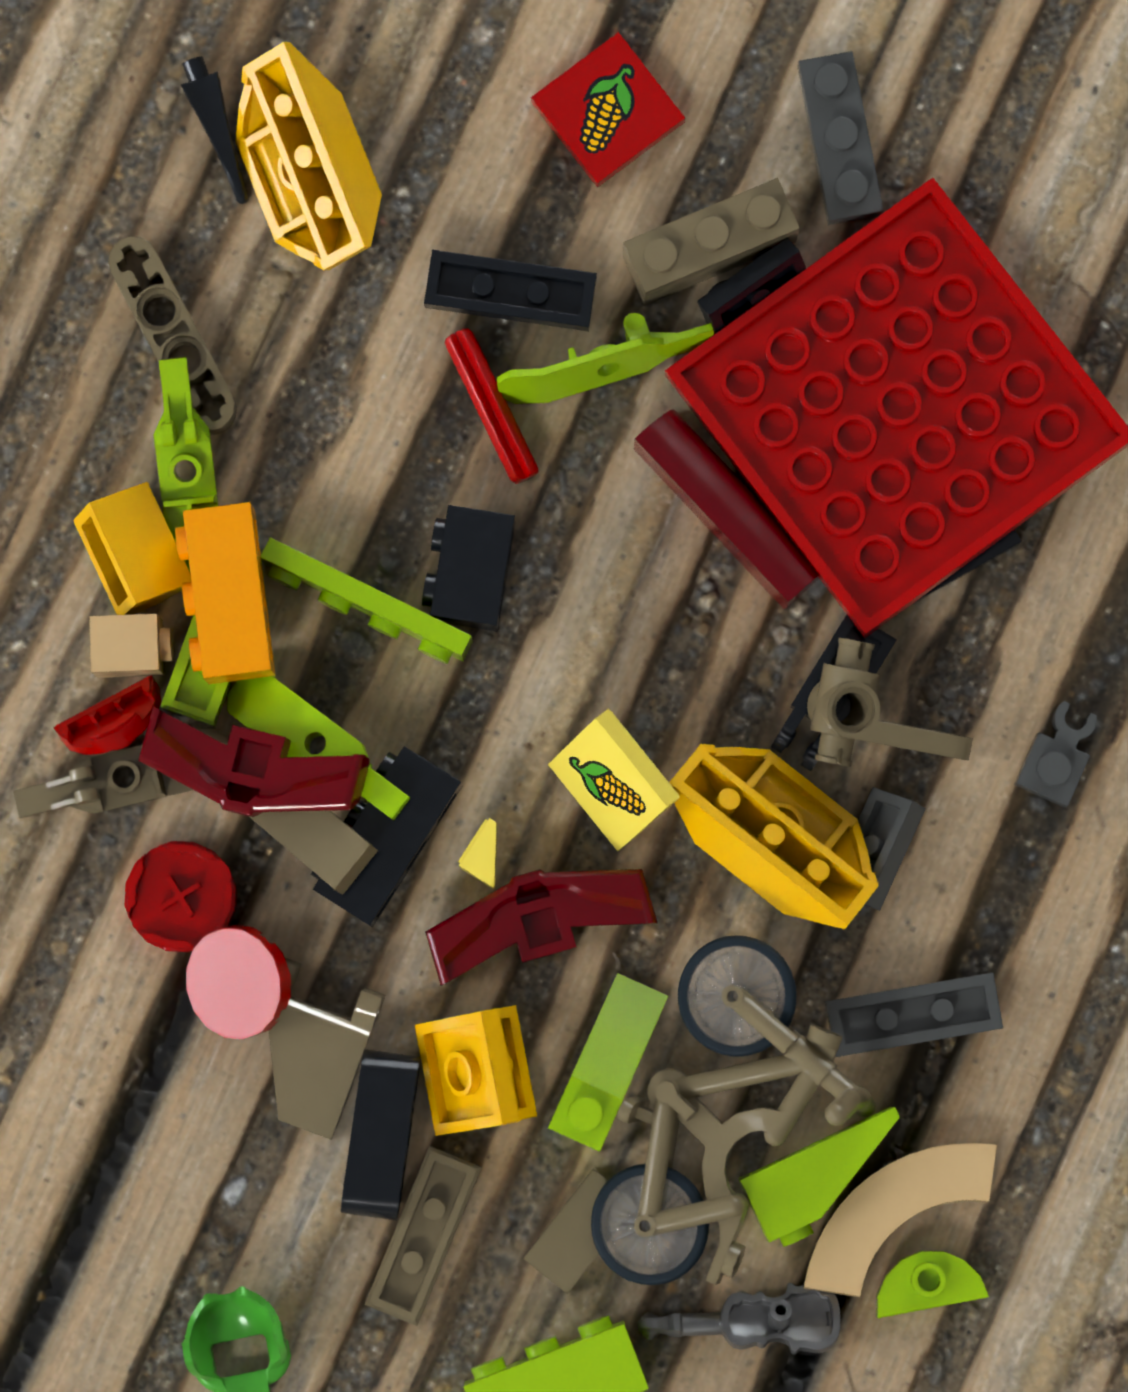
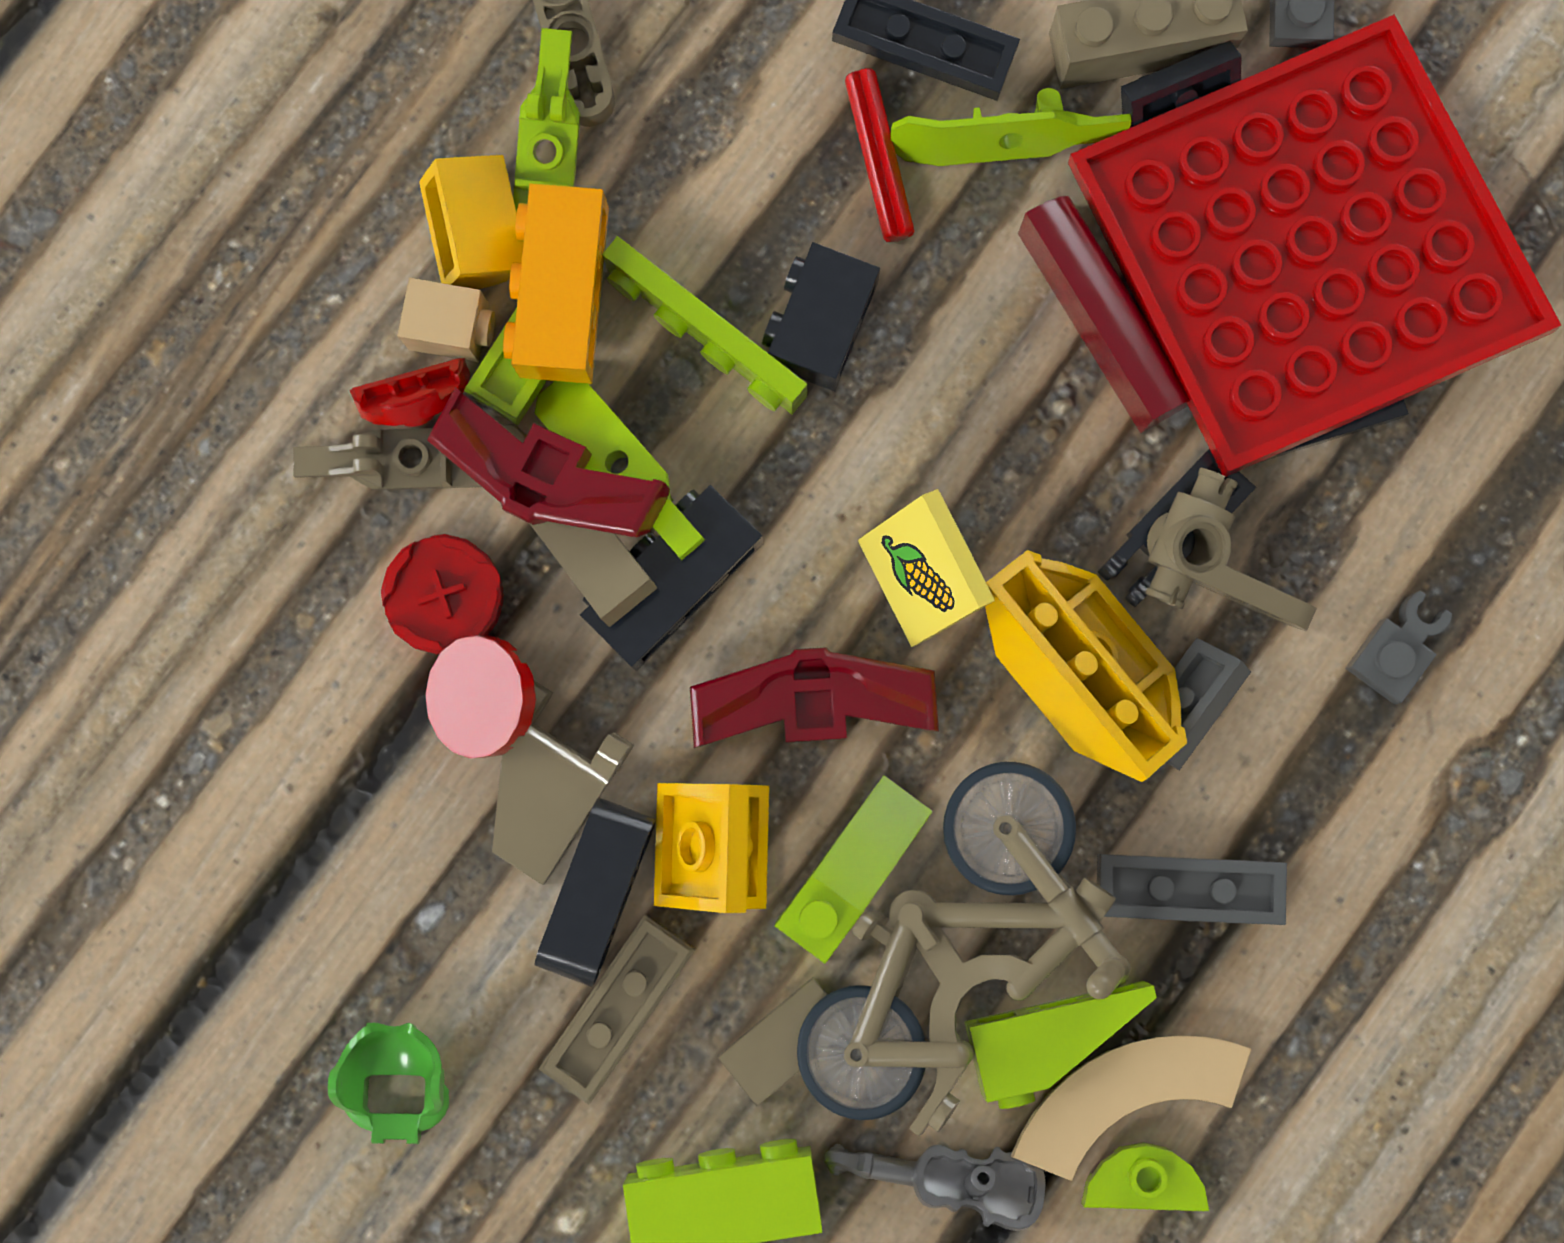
camera: 15 degrees right, 0 degrees up
light yellow slope [458,818,498,890] -> none

